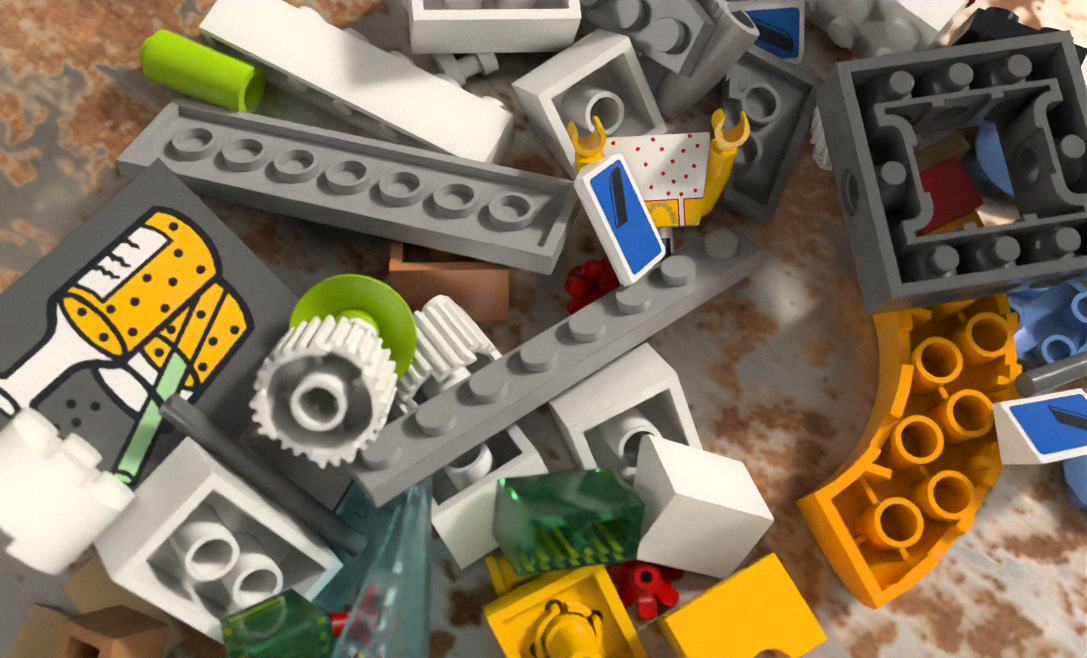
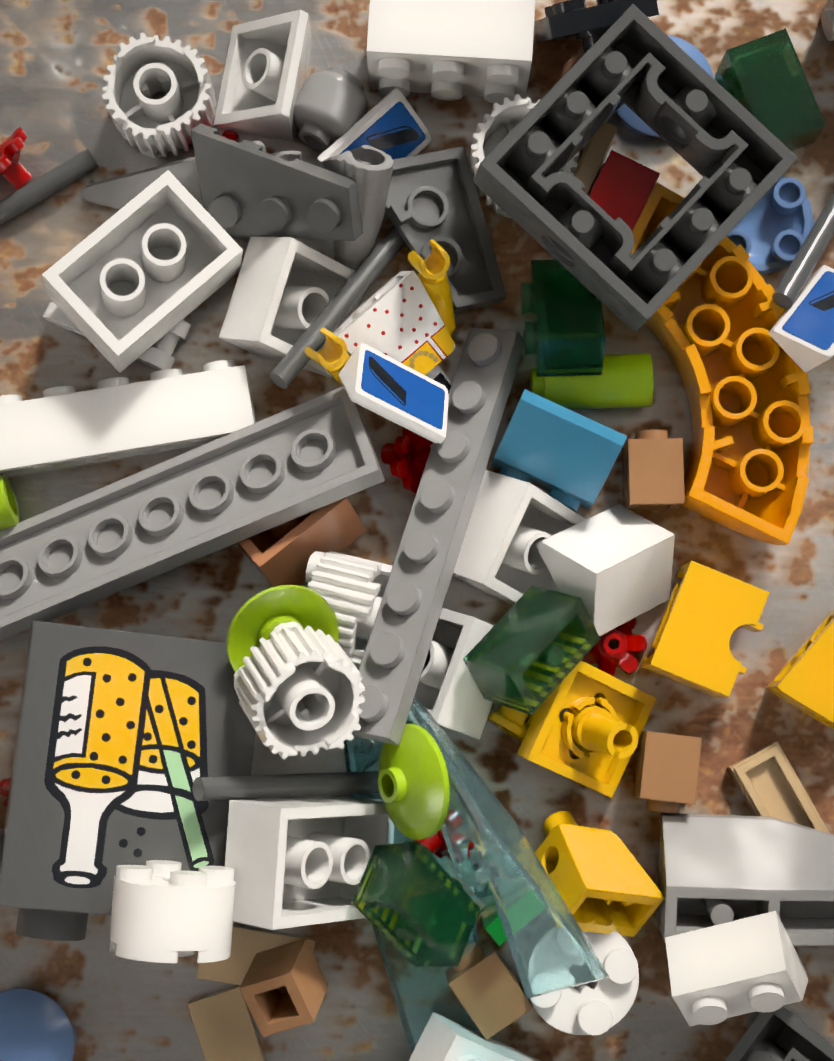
camera: 40 degrees left, 10 degrees up
none -> dark grey bar [269,225,406,389]
none -> lime dish [378,724,450,840]
none -> dark azure slope [492,389,627,512]
none -> clear green brick [520,259,606,377]
none -> lime brick [530,353,654,410]
none -> medium nougat brick [622,430,685,511]

